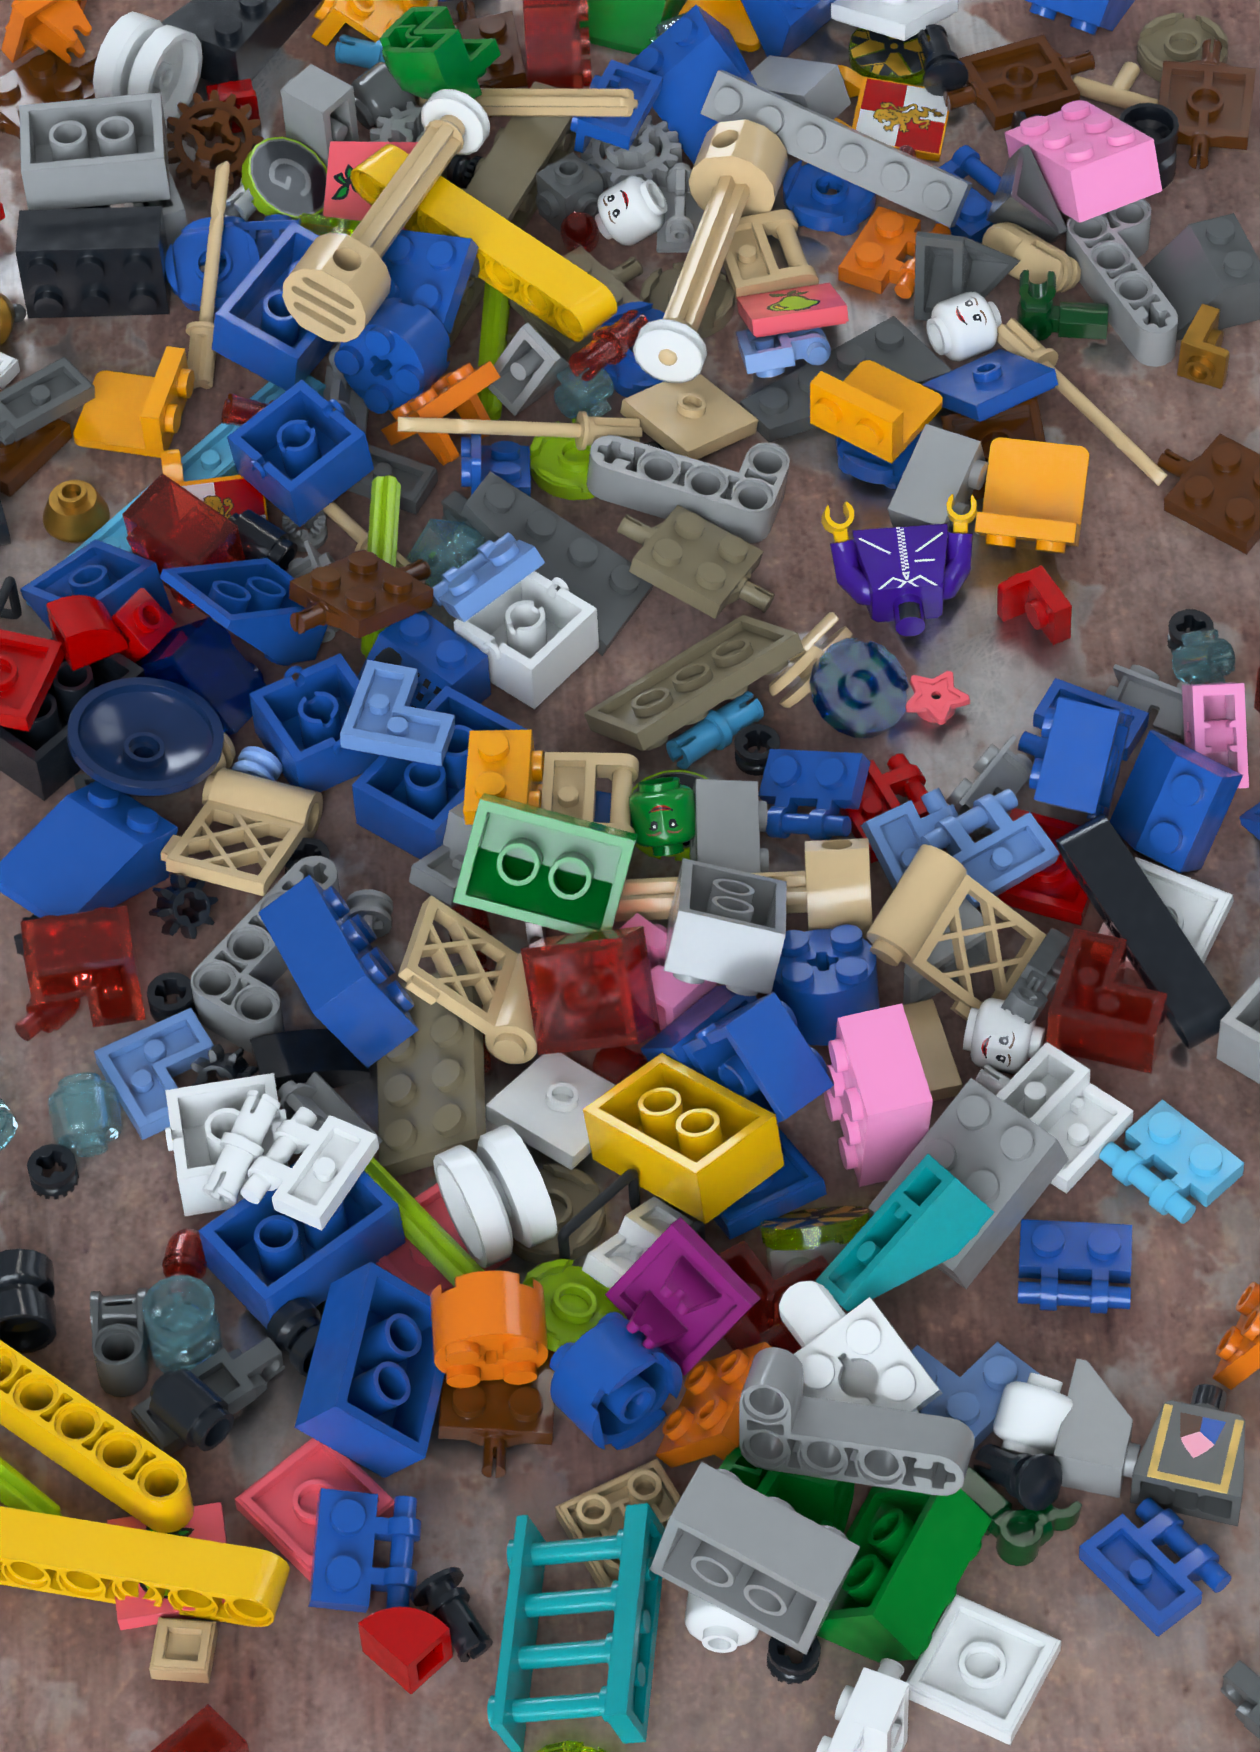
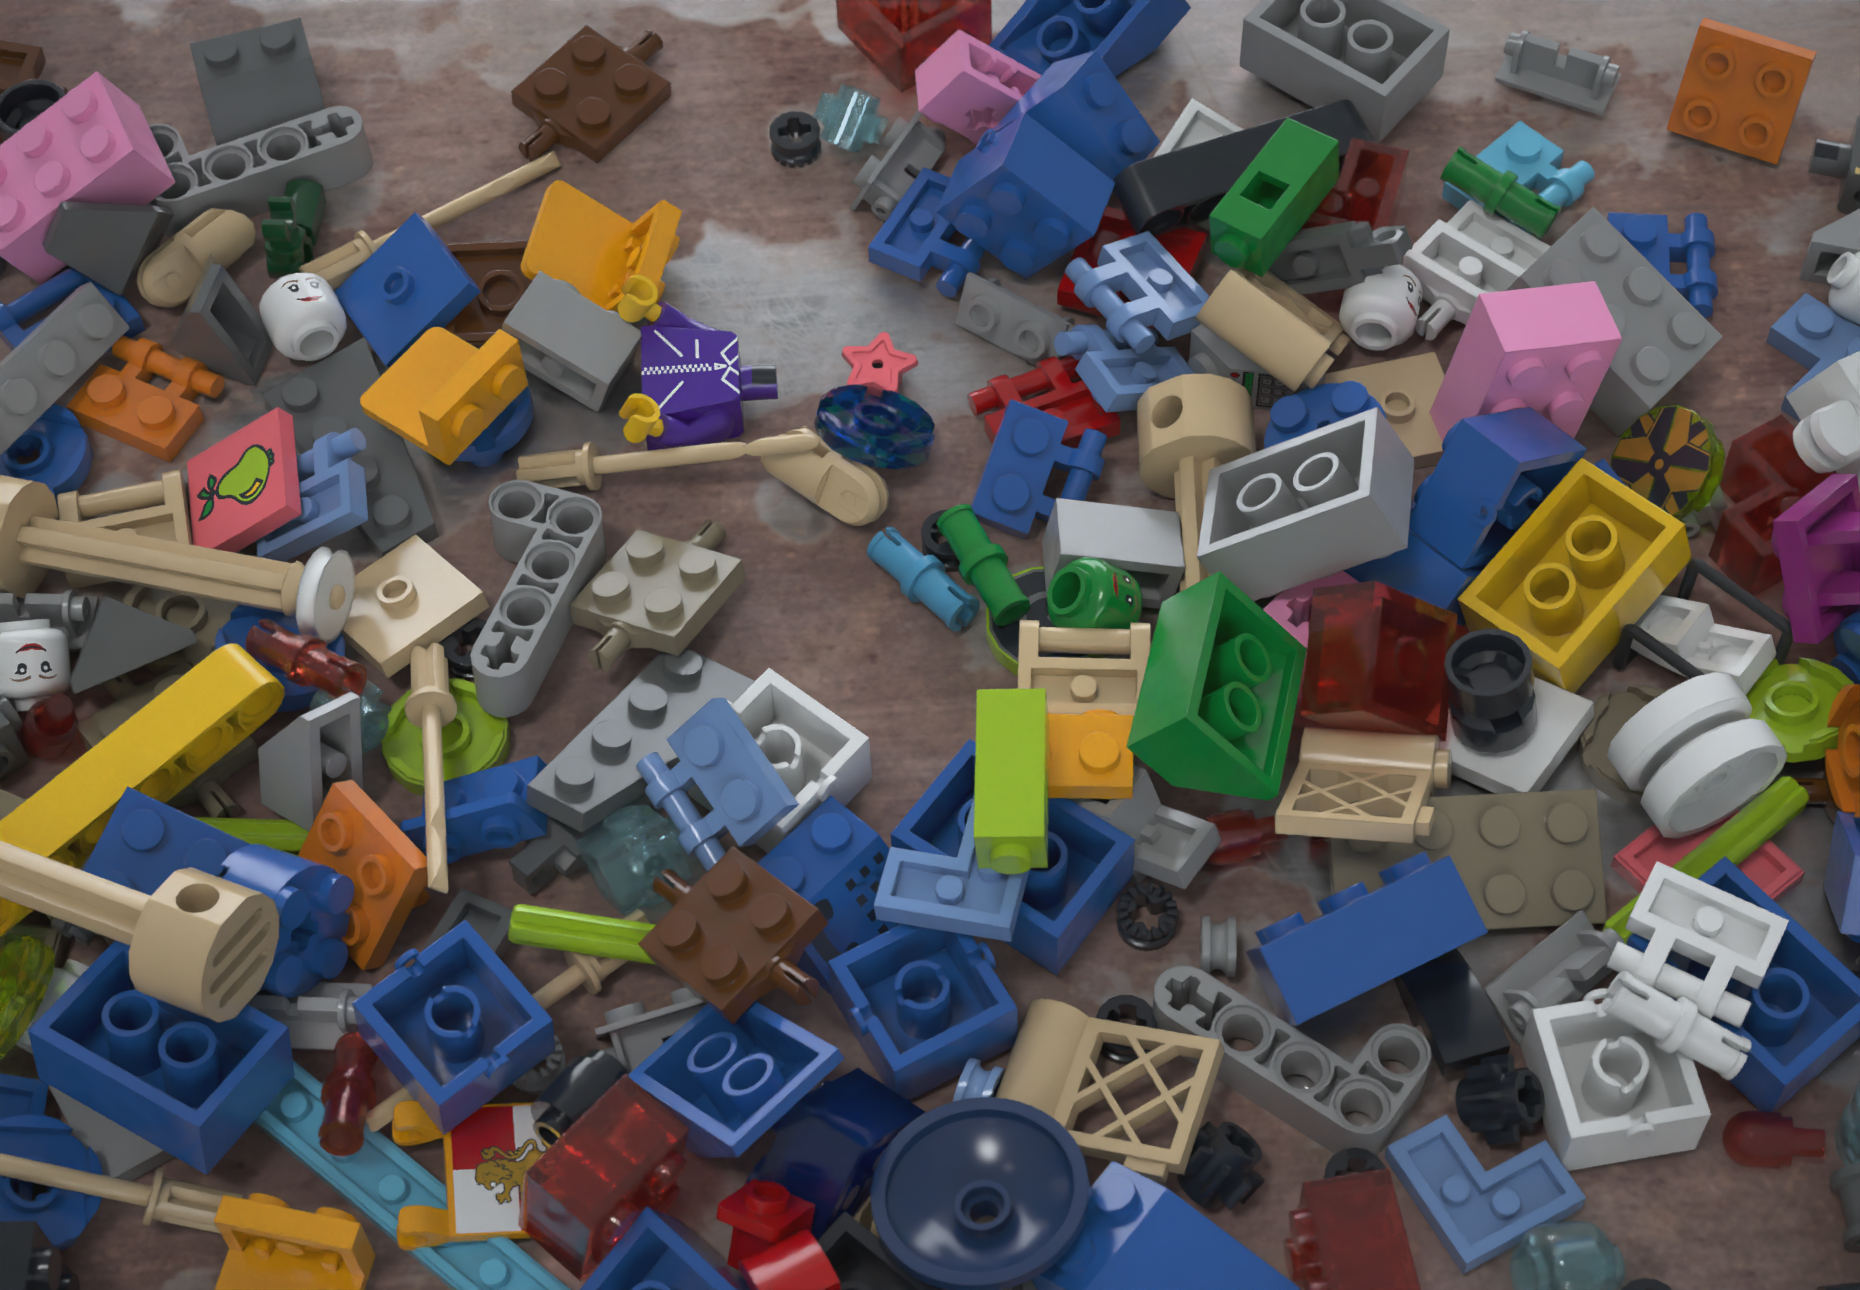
camera: 90 degrees left, 5 degrees up
dark tan plate [584,615,804,751] -> none
teal slope [815,1154,995,1312] -> none
red bracket [997,565,1072,645] -> none
pearl gold bracket [1177,304,1230,389] -> none
none -> dark grey slope [69,597,198,694]
none -> tan piece [516,434,822,490]
none -> green pin [937,504,1031,626]
none -> lime brick [974,688,1049,875]
none -> black bush [1116,882,1178,951]
none -> green brick [1209,117,1339,277]
none -> green pin [1440,146,1561,240]
none -> black wheel [1444,629,1537,753]

